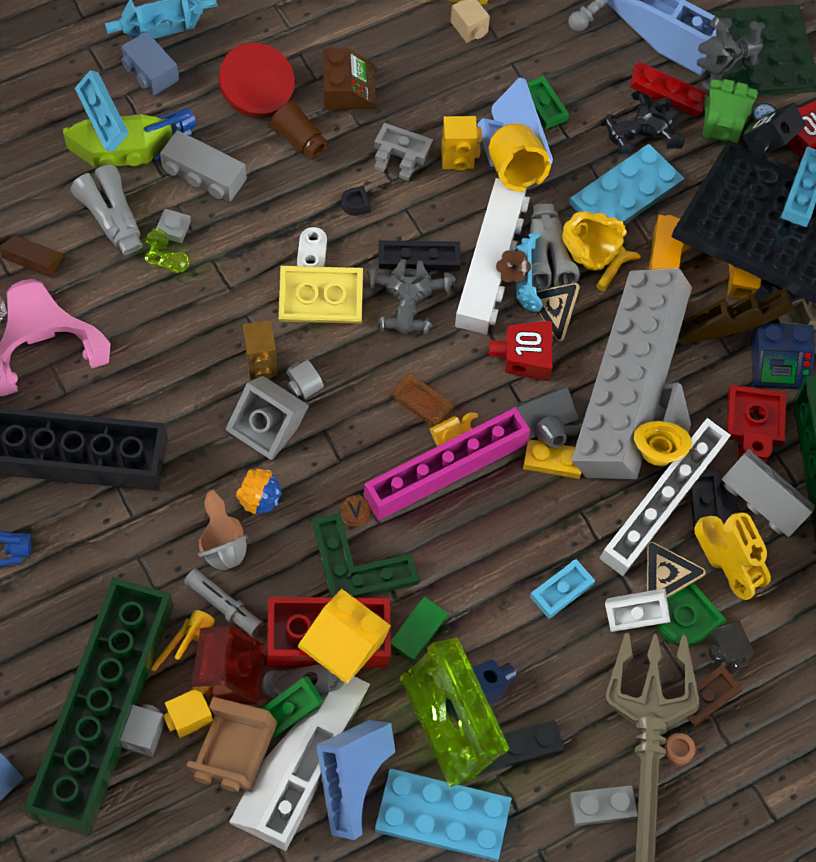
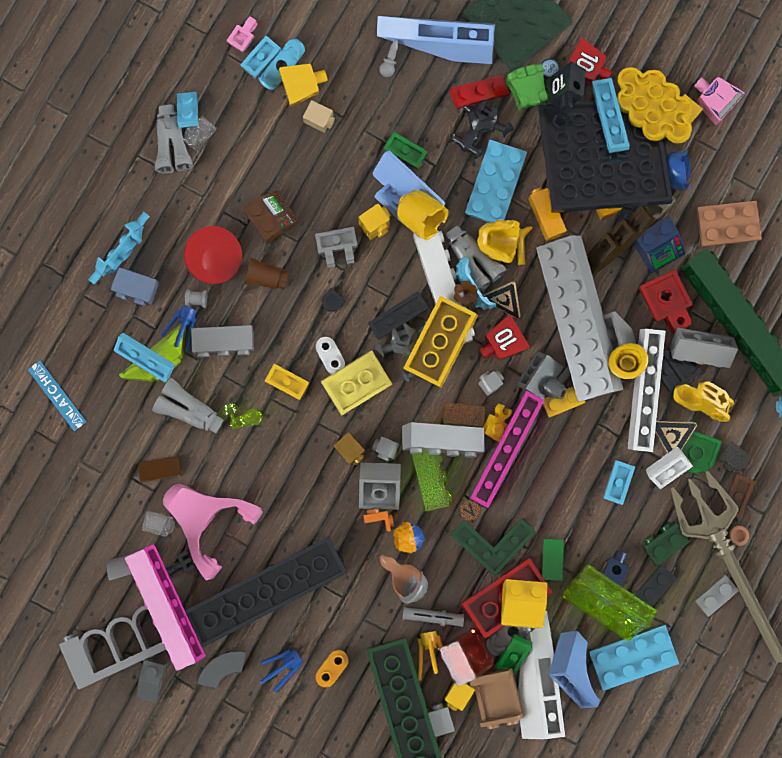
camera: 30 degrees left, 20 degrees up
light grey plate [155,209,191,243] -> none
dark grey piece [697,16,765,95] -> none
none -> light grey bush [185,289,207,308]
none -> yellow plate [265,364,309,400]
none -> light orange plate [316,650,349,687]
none -> orange bracket [363,509,394,532]
none -> light grey brick [402,422,484,458]
none -> yellow brick [403,296,478,388]
none -> clear neon green brick [411,451,452,512]
none -> light grey plate [478,370,504,396]
none -> dark green bracket [641,522,689,566]

